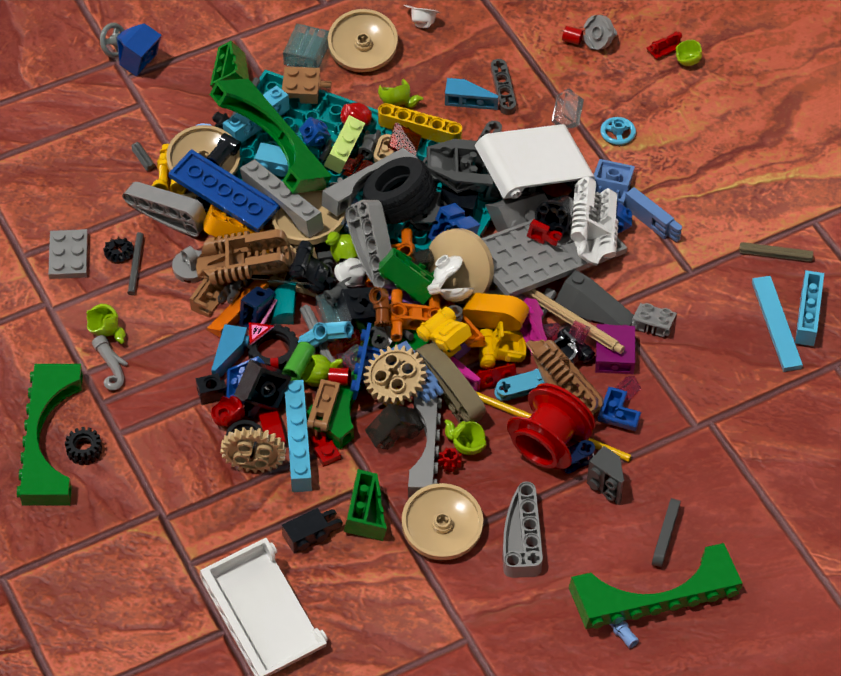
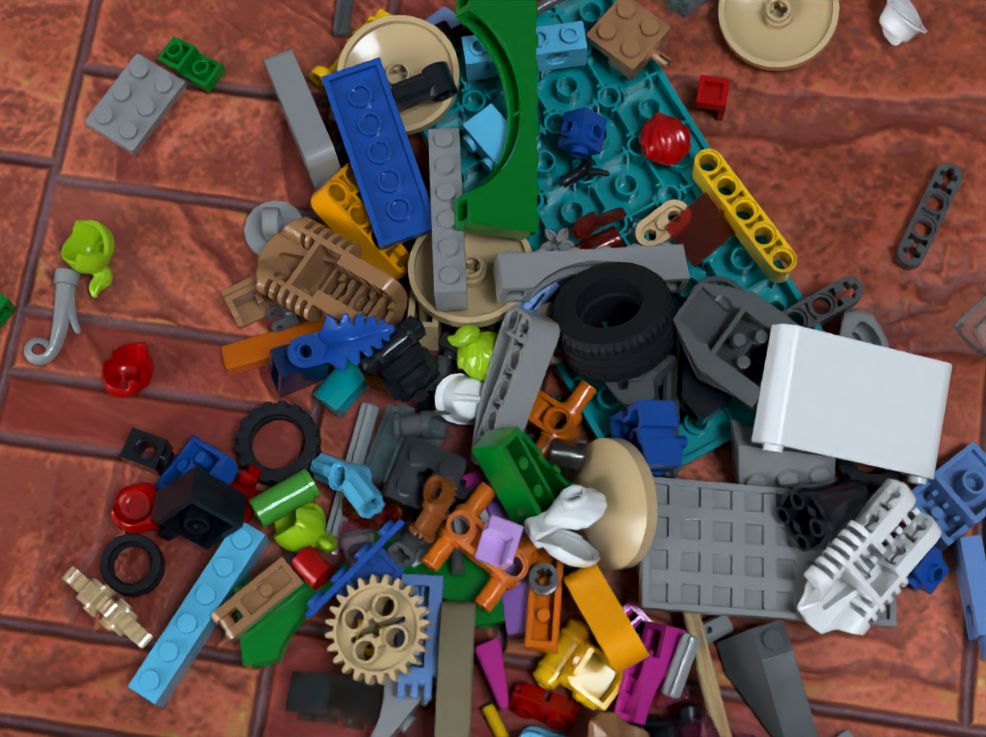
camera: 40 degrees right, 20 degrees up
black gear [103,236,133,262] -> none
dark grey bar [127,232,144,295] -> none
dark azure slope [211,324,249,378] -> none
piece [249,299,277,345] -> none
red slope [258,410,286,444] -> none
red plate [311,432,341,467] -> none
yellowish green brick [324,115,365,174] -> none
dark grey piece [358,130,381,159] -> none
lime hair [378,79,423,108] -> none
yellow piece [416,306,472,358] -> none
dark azure slope [445,78,498,110] -> none
red plate [527,219,562,246] -> none
none -> red hair [101,342,154,398]
none -> green slope [157,36,226,93]
none -> blue plant [287,313,395,371]
none -> lavender panel [474,515,524,570]
none -> light grey axle [661,633,700,699]
none -> red panel [695,74,731,121]

